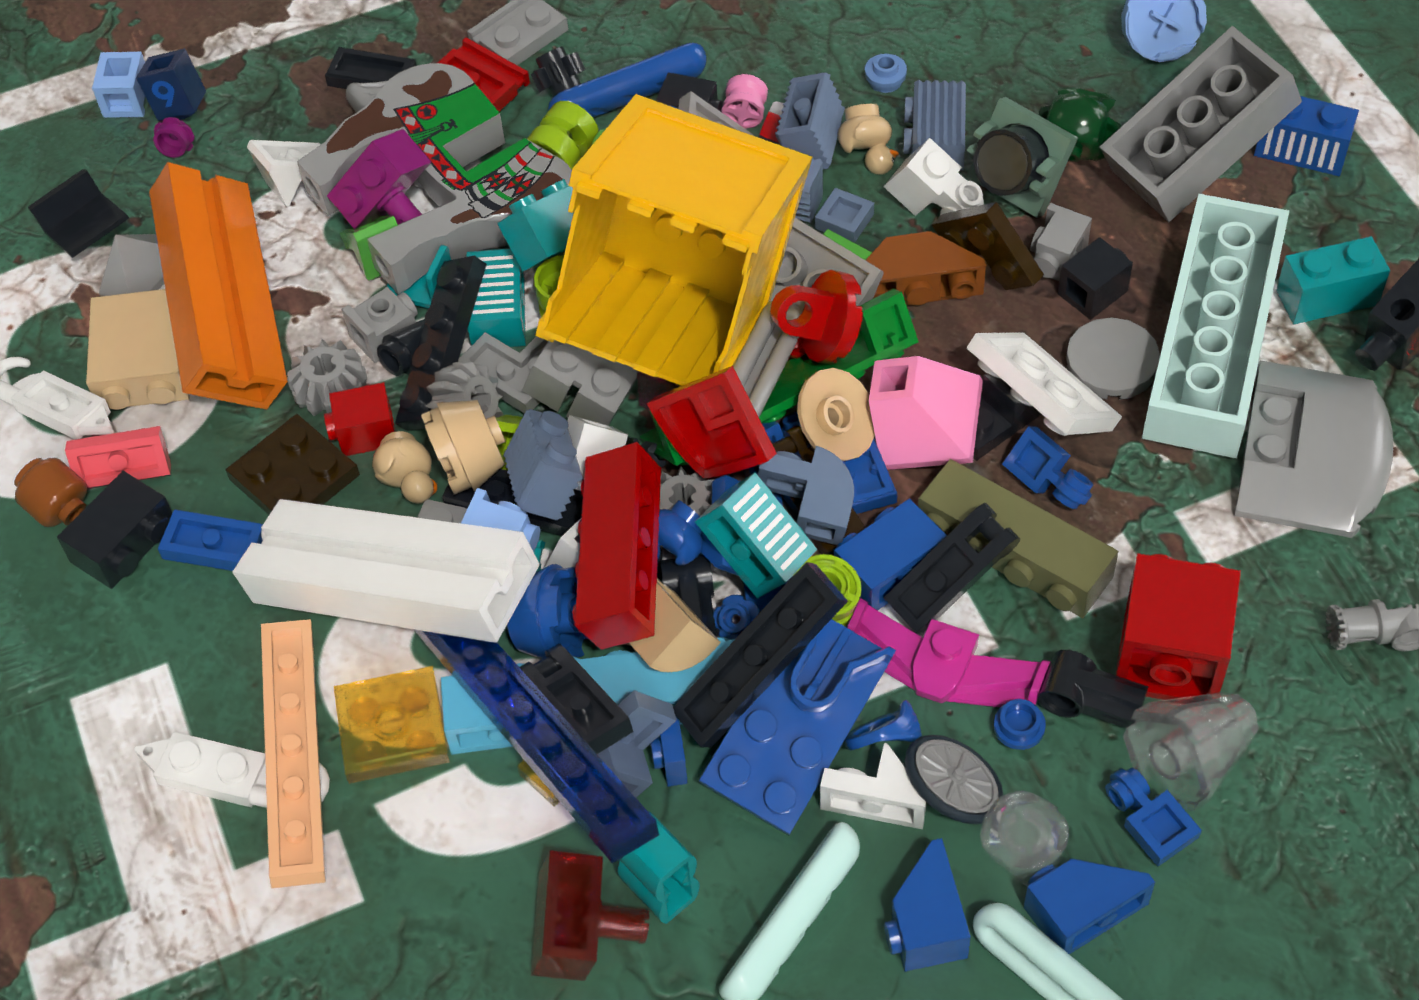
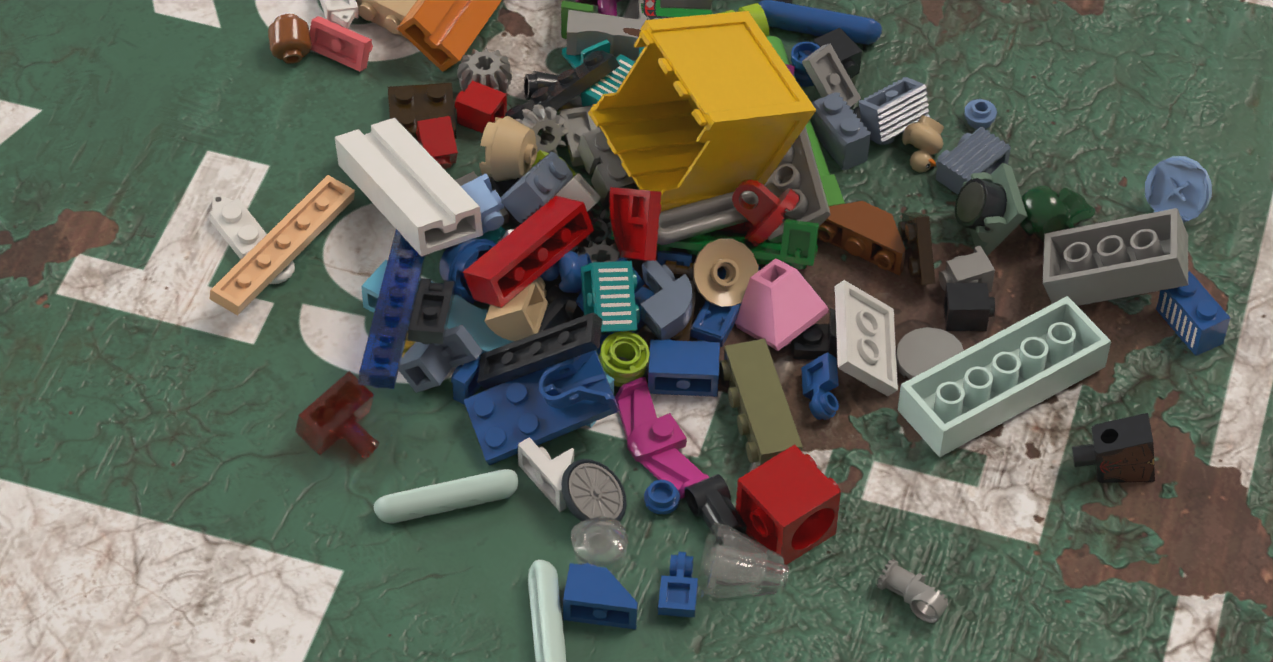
camera: 35 degrees right, 5 degrees down
black brick [57,471,172,589] -> none
blue plate [158,510,263,571] -> none
clear yellow plate [333,666,450,784] -> none
light grey brick [342,287,418,363] -> none
tan animal [372,431,437,504] -> none
teal brick [613,811,700,924] -> none
bright pink wheel [722,74,768,129] -> none
sand blue plate [815,188,874,243] -> none
blue piece [844,700,922,750] -> none
white brick [884,138,984,216] -> none
black plate [884,503,1020,635] -> none
blue slope [884,838,971,972] -> none
light grey slope [1234,360,1393,538] -> none
teal brick [1276,236,1390,325] -> none
none -> red brick [416,116,458,169]

